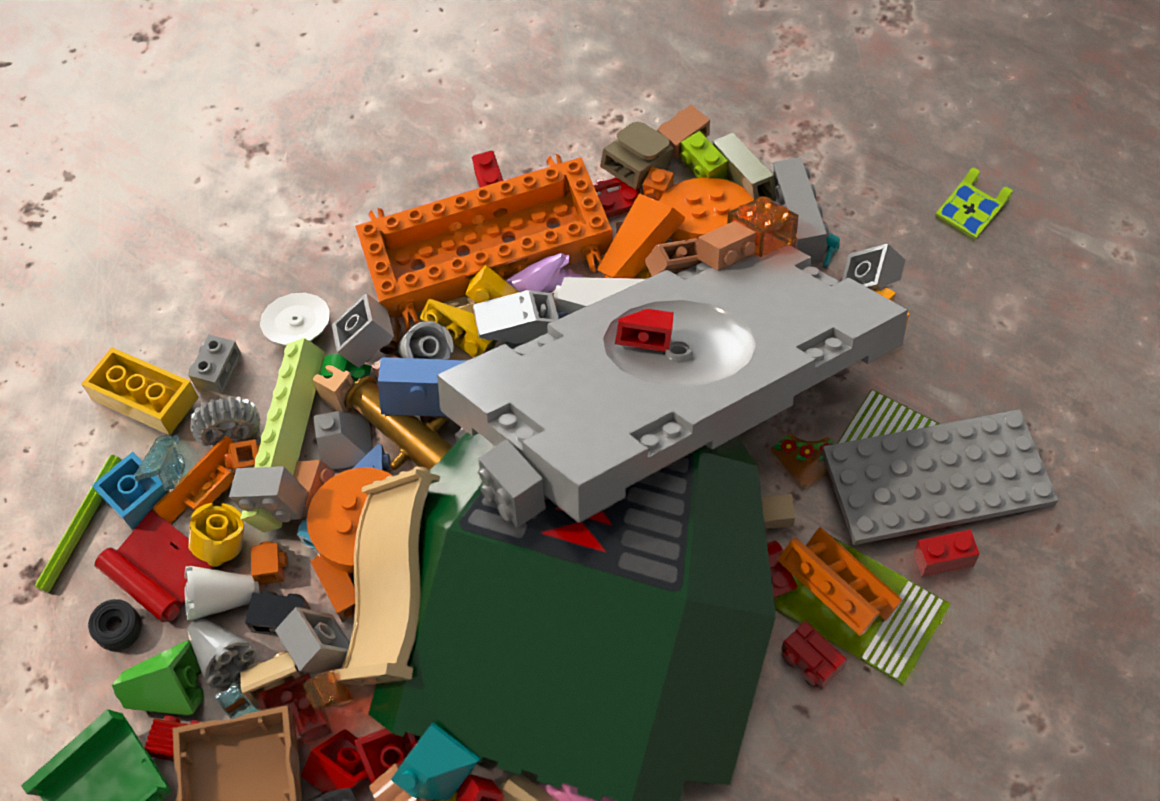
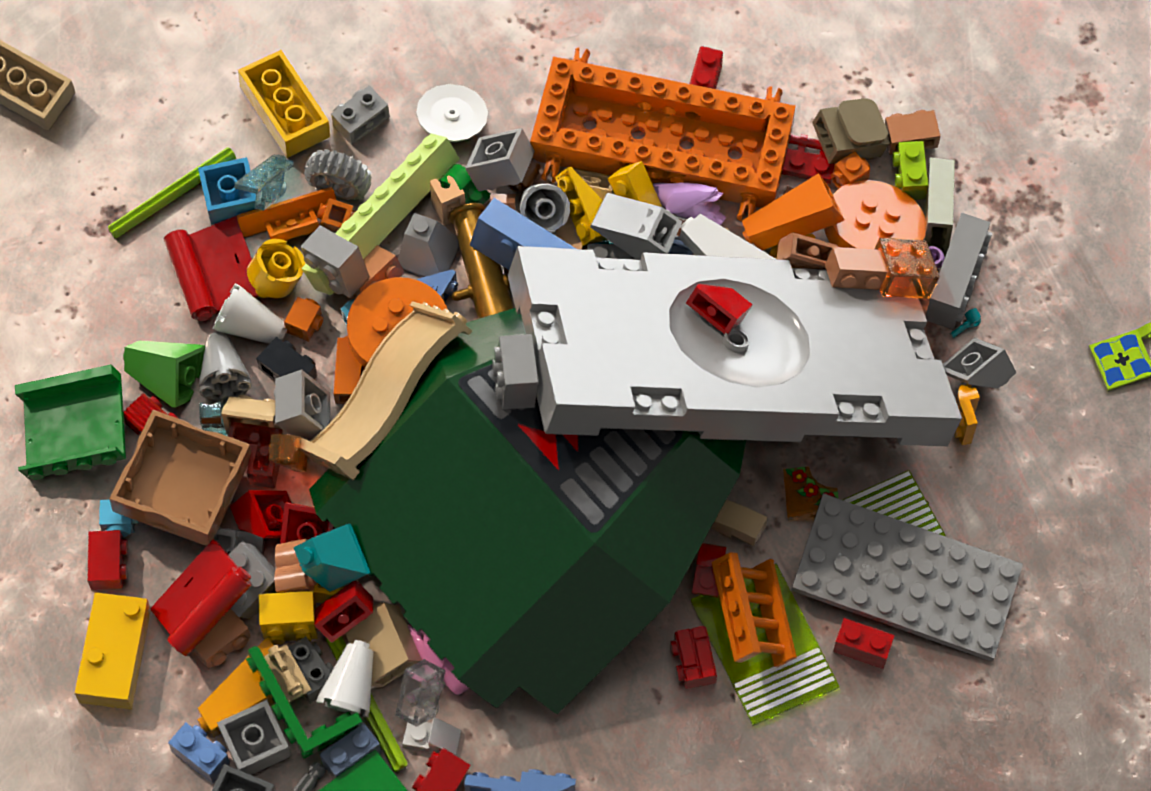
camera: 25 degrees right, 5 degrees up
black tyre [88,599,142,651] -> none

